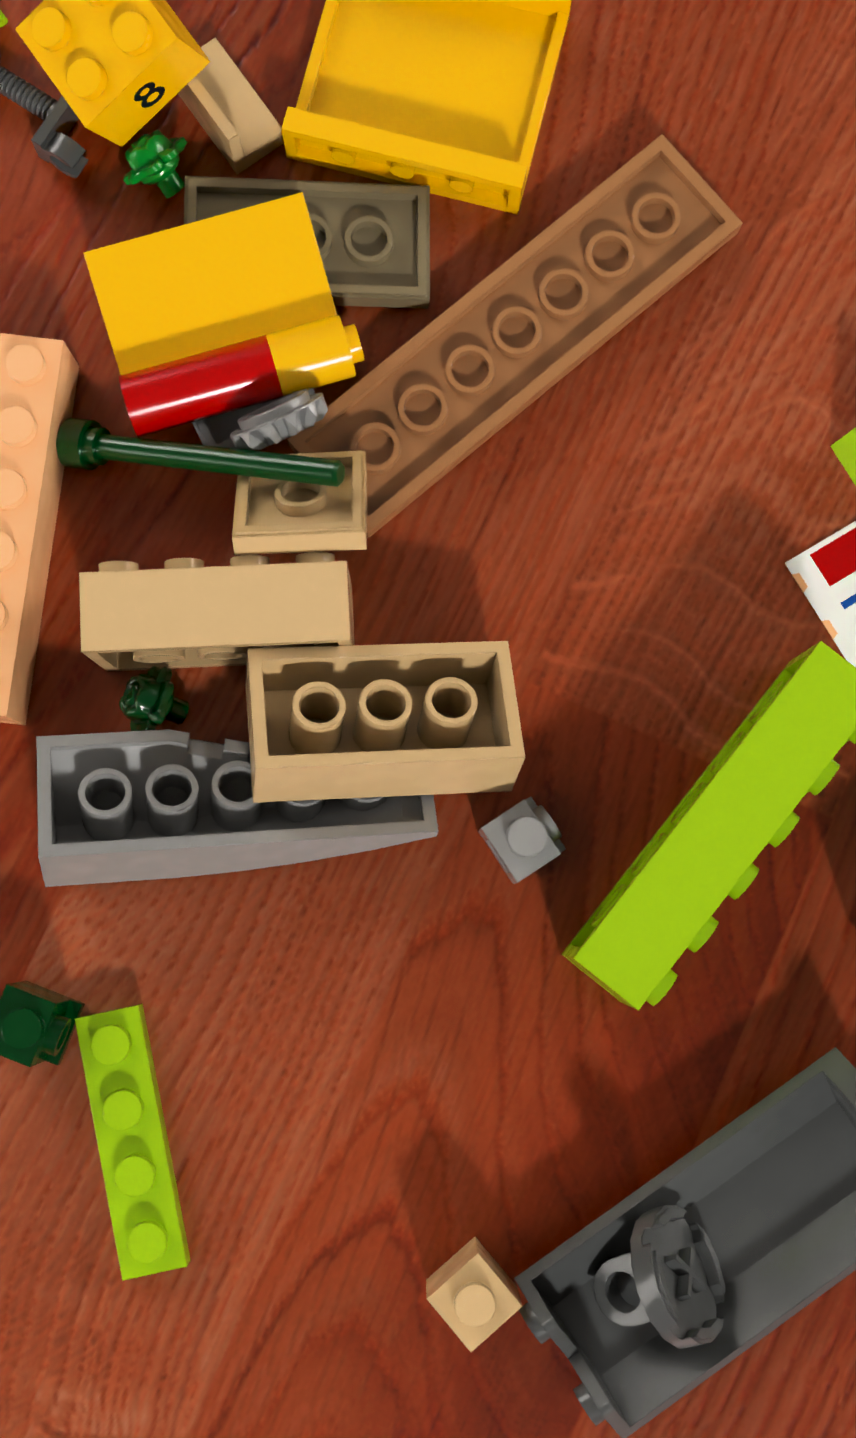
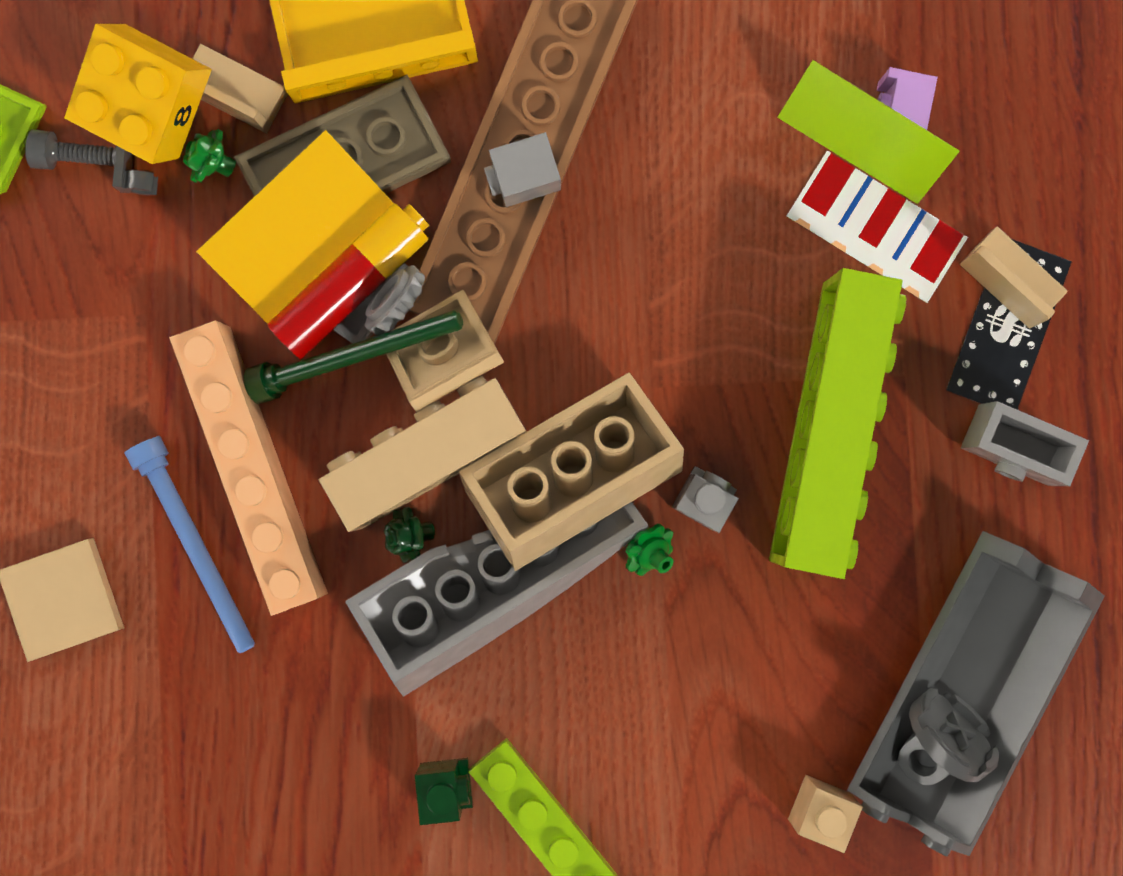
camera: 25 degrees left, 5 degrees up
none -> light grey brick [484,132,561,207]
none -> green plant [625,523,674,576]

